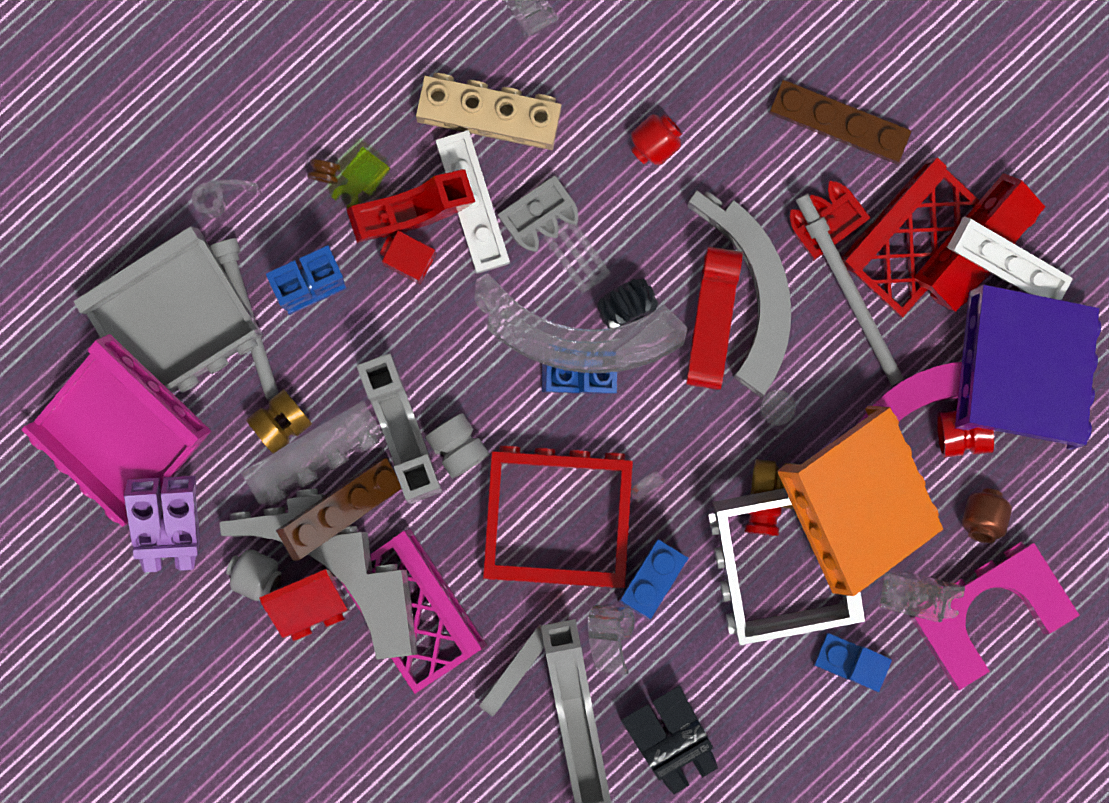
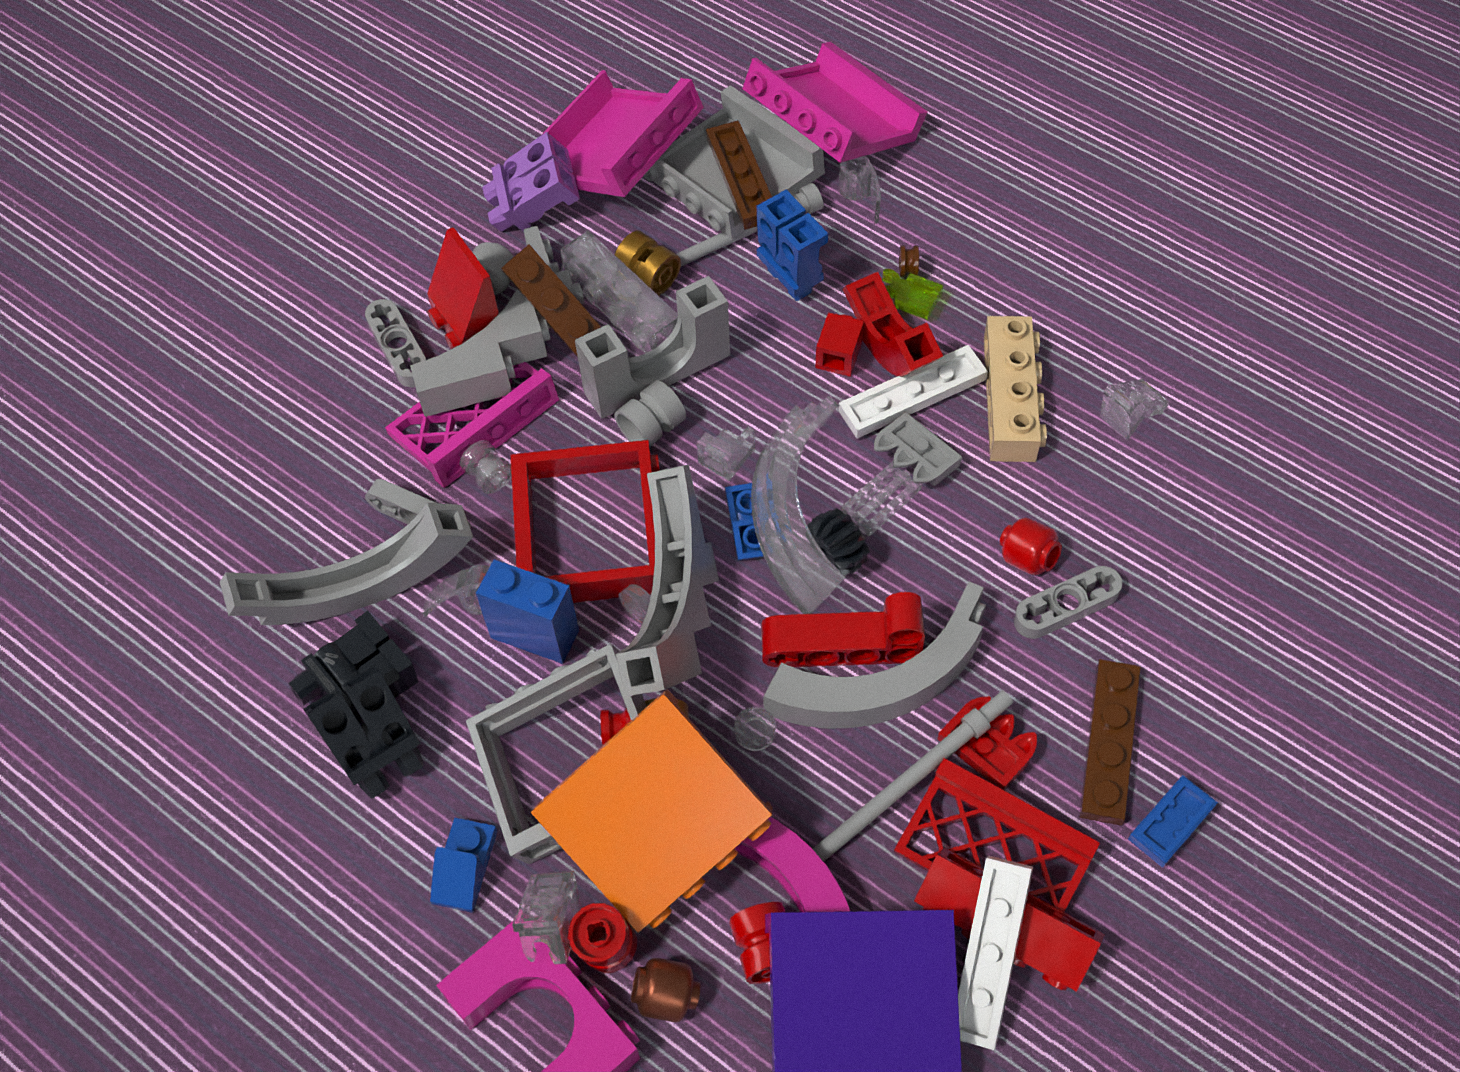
camera: 85 degrees right, 25 degrees down
none -> black hips [303,666,424,799]
none -> light grey beam [365,299,426,388]
none -> clear wheel [460,440,512,494]
none -> red wheel [568,903,637,973]
none -> light grey arch [616,465,719,697]
none -> clear panel [697,427,755,481]
none -> reddish brown plate [706,120,772,230]
none -> dark pink panel [742,42,927,163]
none -> light grey beam [1014,566,1122,639]
none -> blue plate [1128,775,1218,868]

